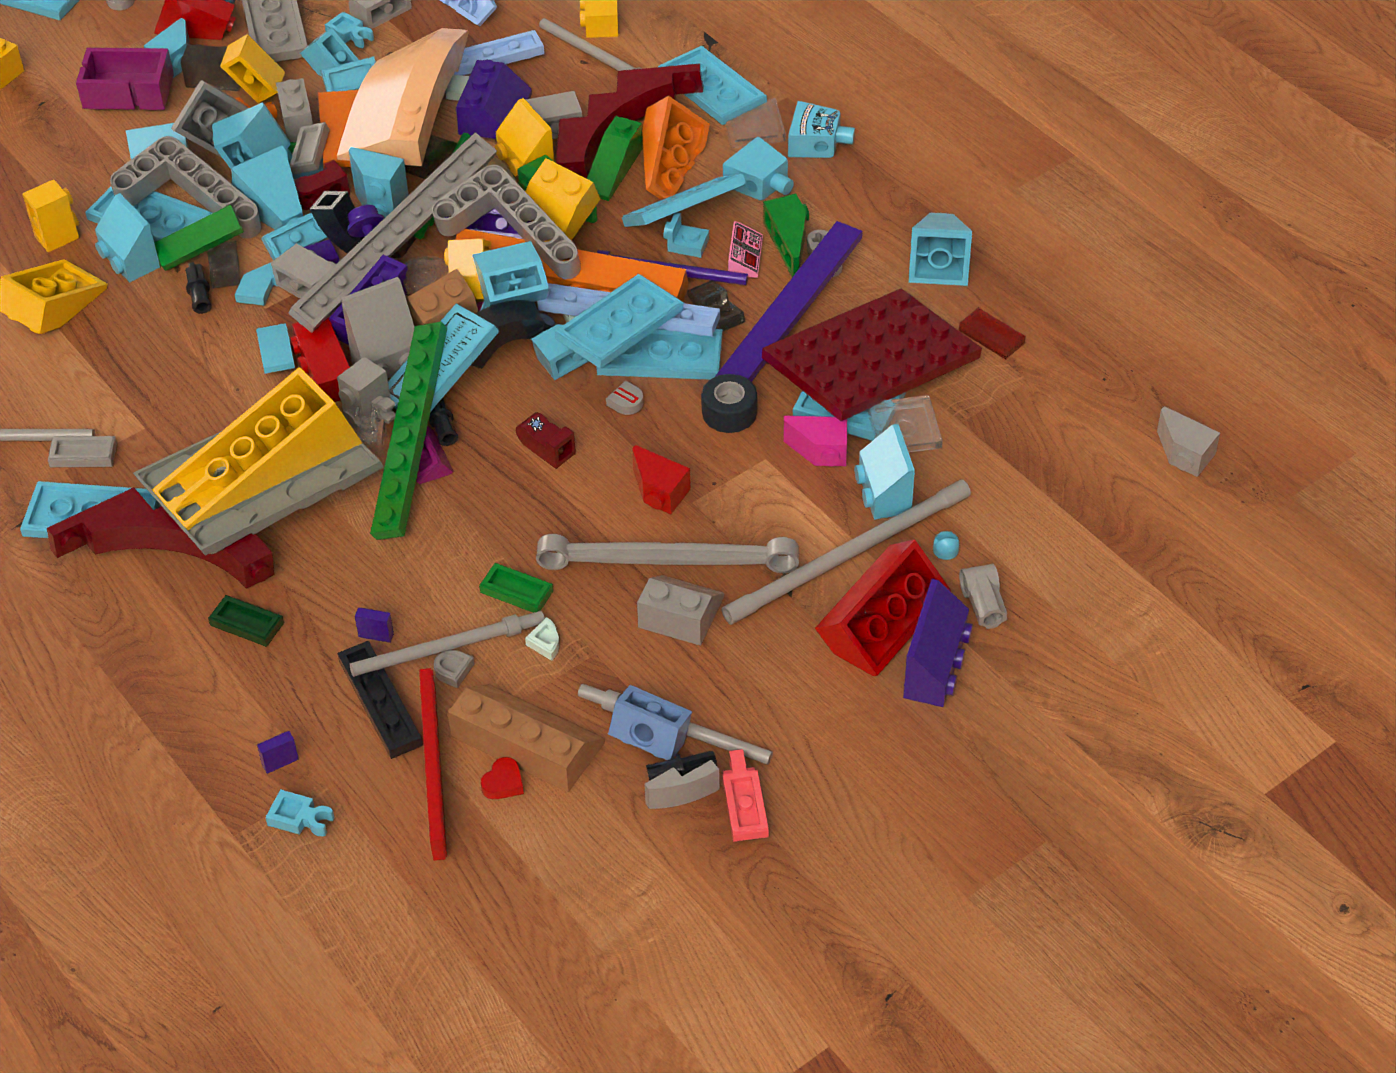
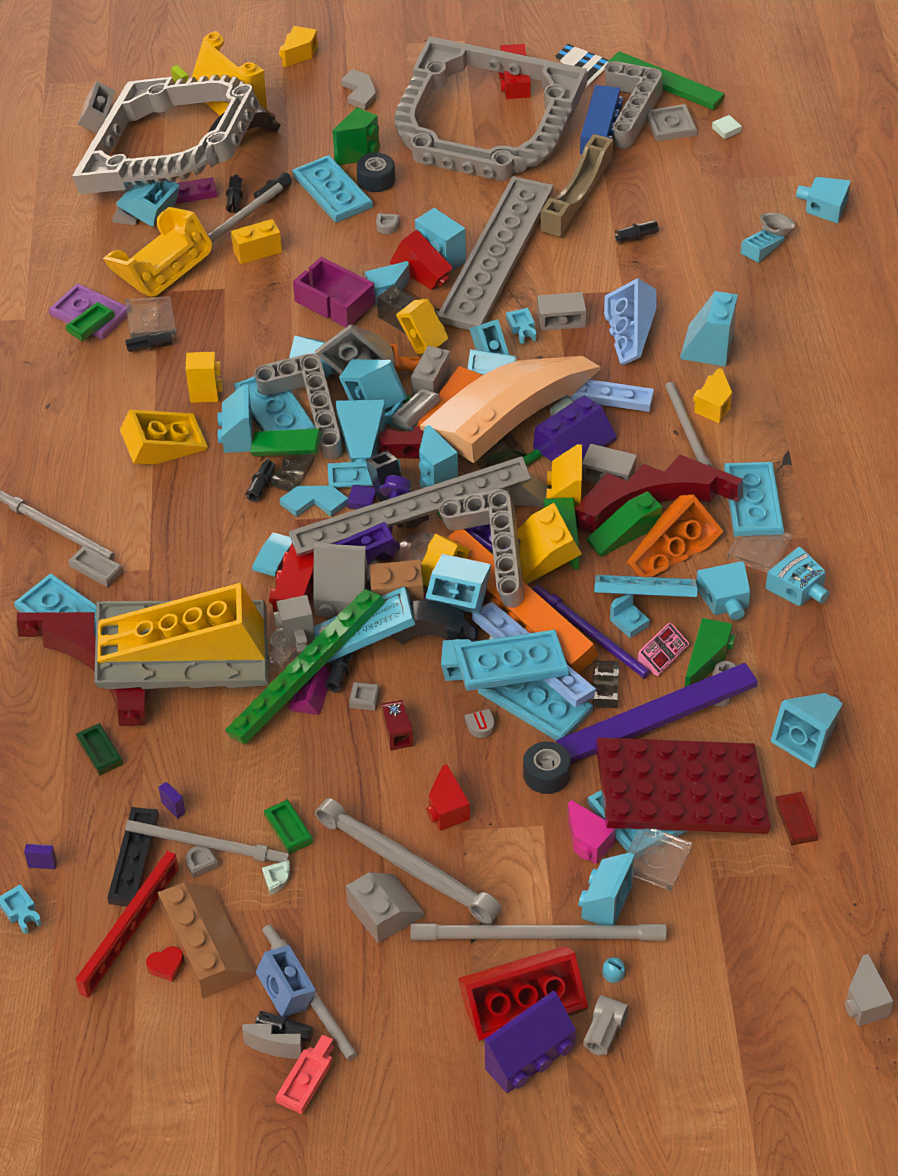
camera: 35 degrees right, 0 degrees up
light grey brick [271,244,336,298] -> none
none -> light grey tile [349,682,380,711]

